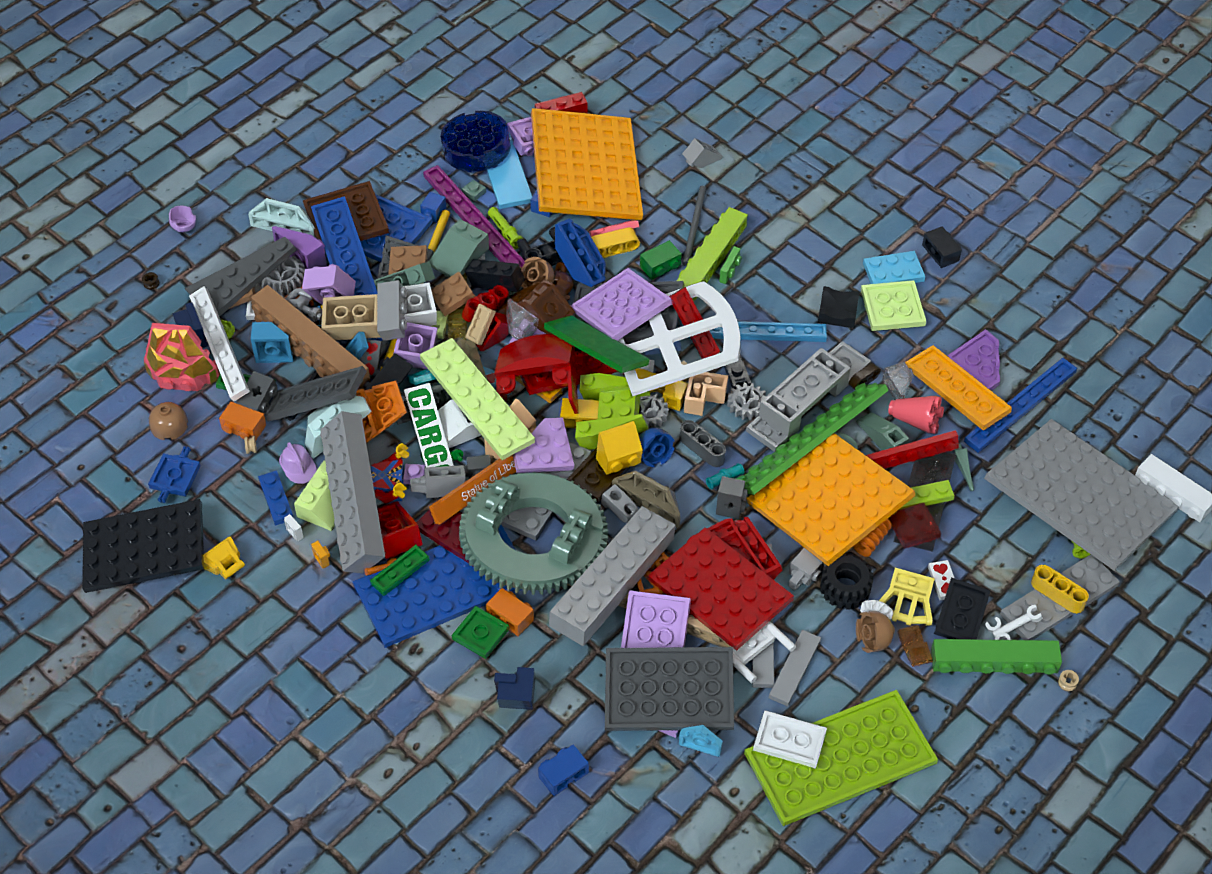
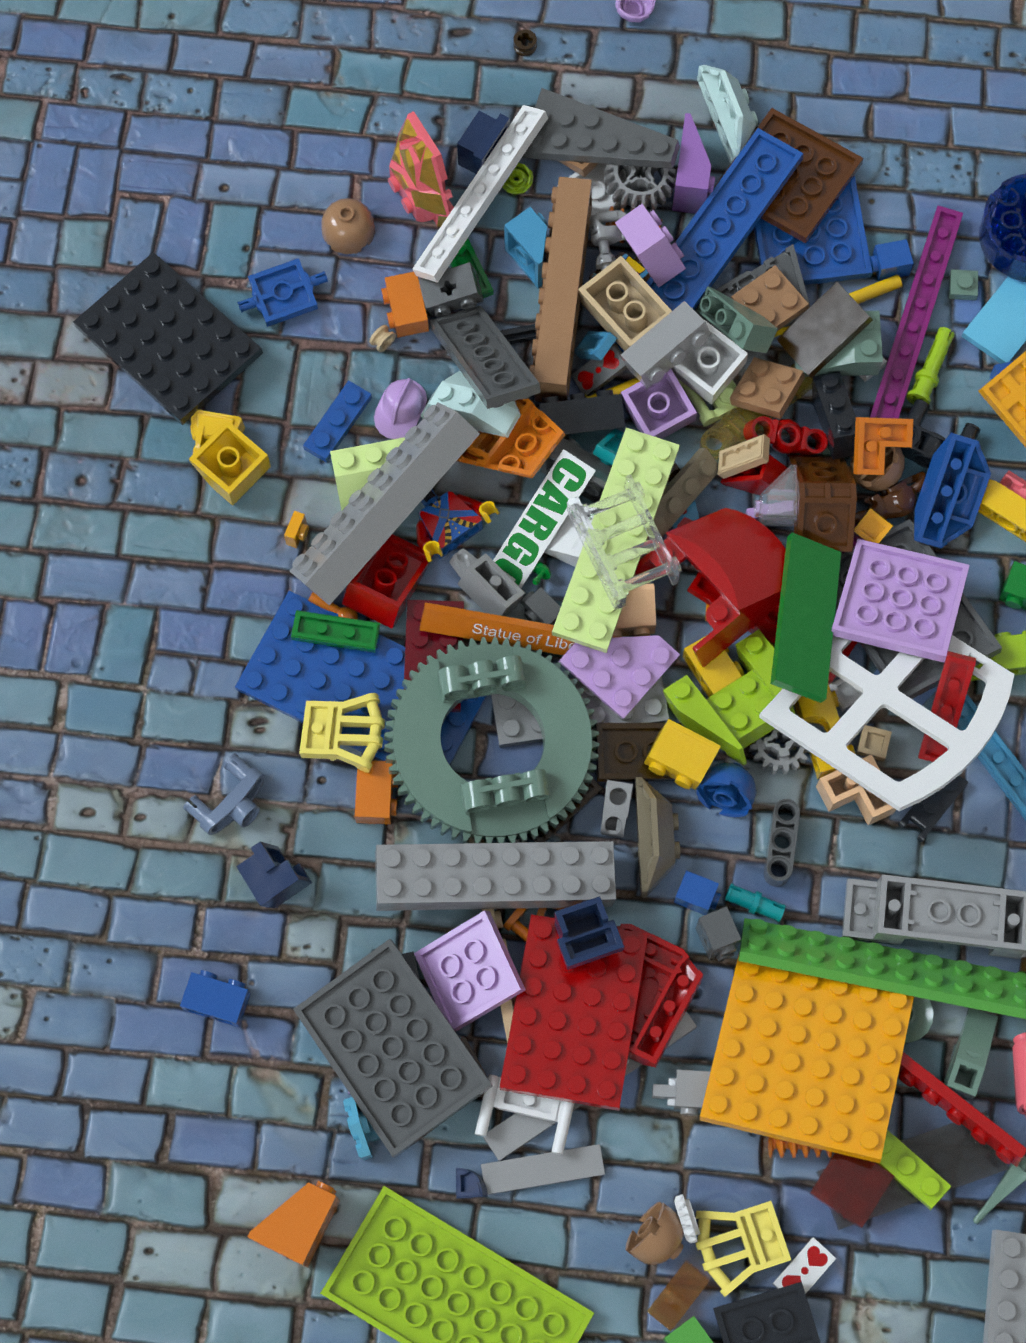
camera: 55 degrees right, 20 degrees up
white tile [284,514,304,541] -> none
lavender plate [403,464,425,484] -> none
green plate [451,606,509,659] -> none
light grey gear [727,383,766,420] -> none
white tile [753,711,827,768] -> none
black tyre [820,554,874,610] -> none
none -> sand blue connector [183,753,265,835]
none -> yellow slope [189,420,271,506]
none -> orange slope [247,1181,340,1268]
none -> light yellow plate [299,693,385,773]
none -> dark blue tile [456,1168,488,1199]
none -> dark blue plate [555,896,624,970]
none -> clear fence [567,474,682,610]
none -> blue brick [674,870,721,915]
none -> tile [776,282,873,378]
none -> orange plate [853,417,913,475]
none -> light orange plate [854,508,893,544]

